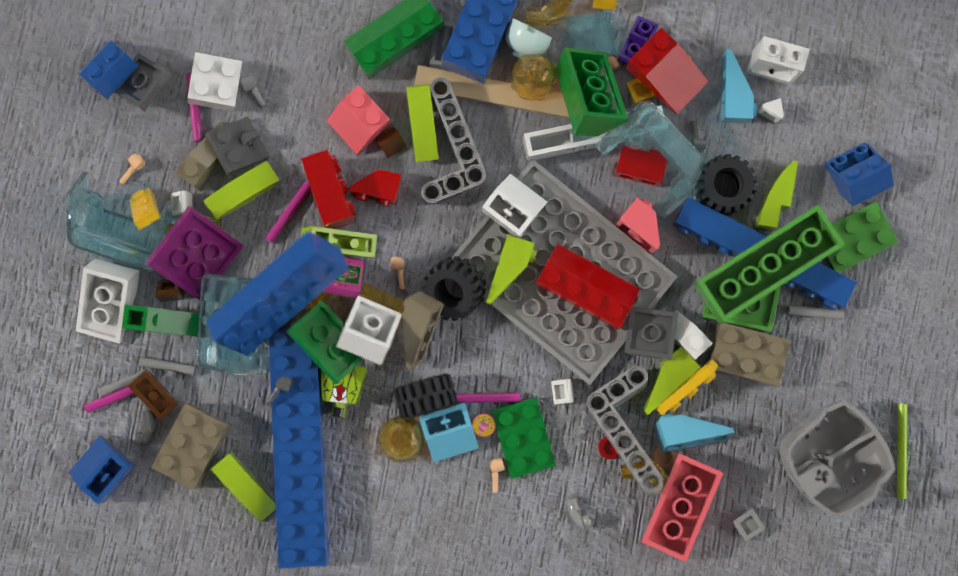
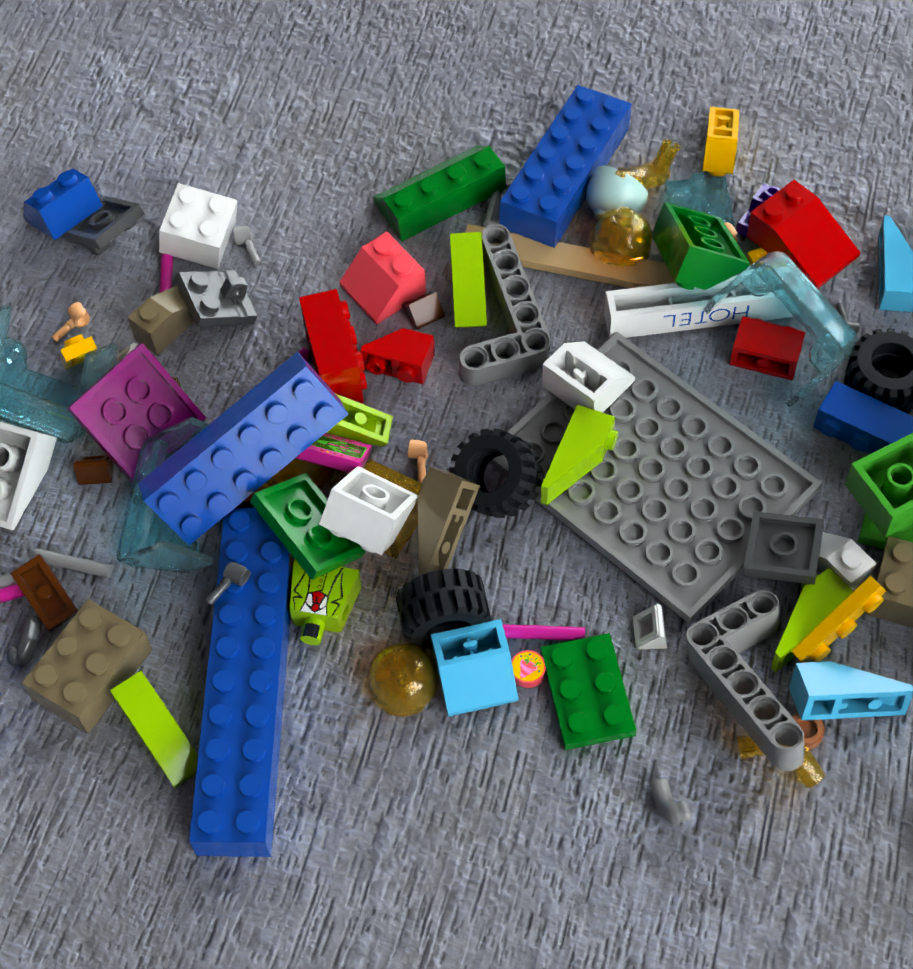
camera: 10 degrees right, 25 degrees down
green slope [122,305,201,337] -> none
lime slope [203,161,279,221] -> none
light nougat hand [490,458,505,492] -> none
red slope [535,244,640,330] -> none
red tile [598,436,622,460] -> none
coral slope [615,198,660,254] -> none
coral slope [641,453,723,562] -> none

